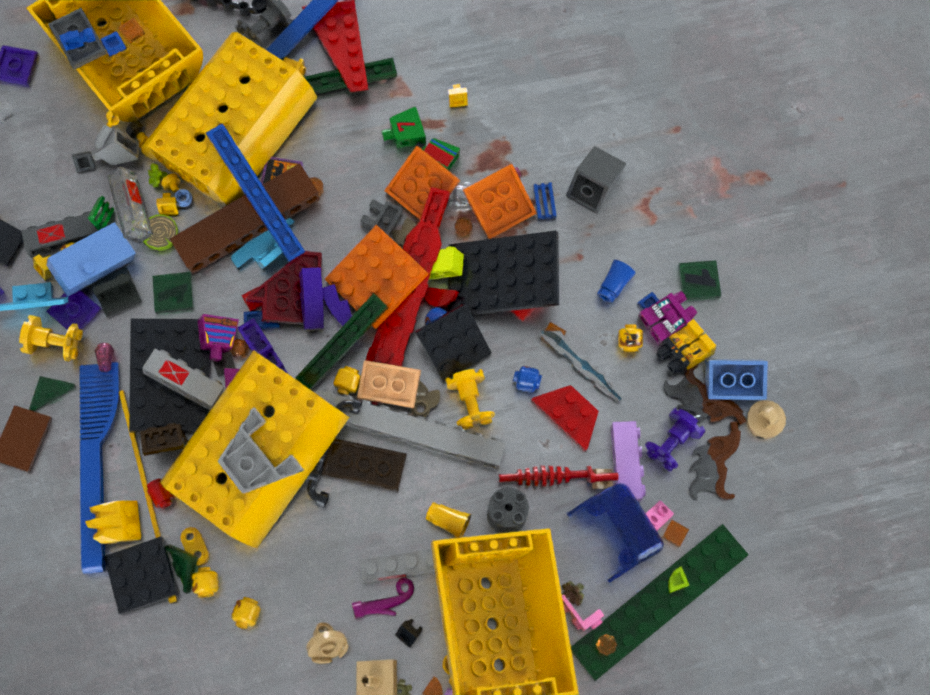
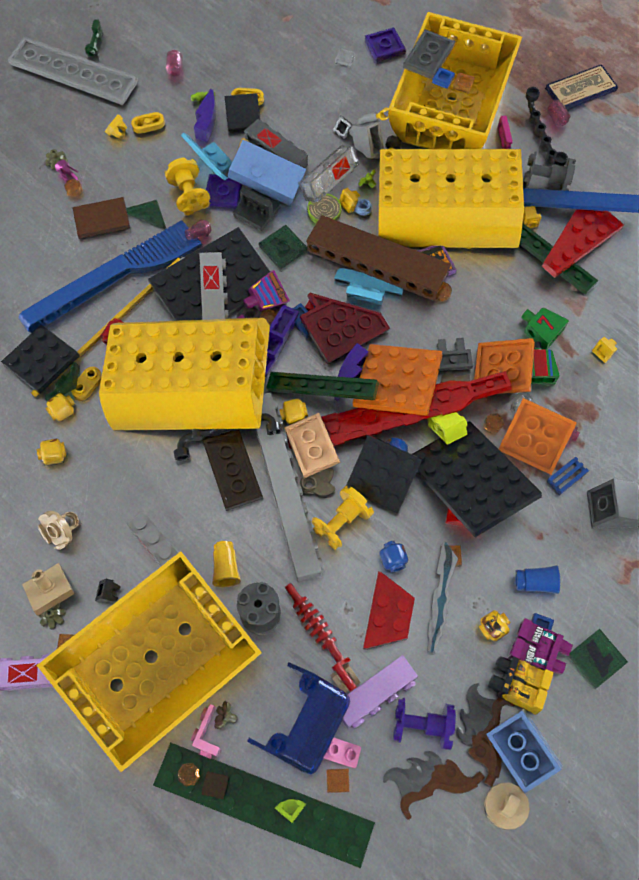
camera: 60 degrees right, 5 degrees down
blue plate [59,28,96,51] -> none
yellow plate [85,501,141,544] -> none
green tile [88,196,115,231] -> none
dark brown bracket [140,423,188,456] -> none
yellow tile [161,173,181,193] -> none
blue tile [206,123,305,262] -> none
light grey wing [218,407,304,494] -> none
dark purple slope [299,267,324,330] -> none
magenta plant [352,578,414,619] -> none
red tile [424,287,459,308] -> none
none -> dark brown tile [202,771,229,800]
none -> dark pink tile [497,115,513,149]

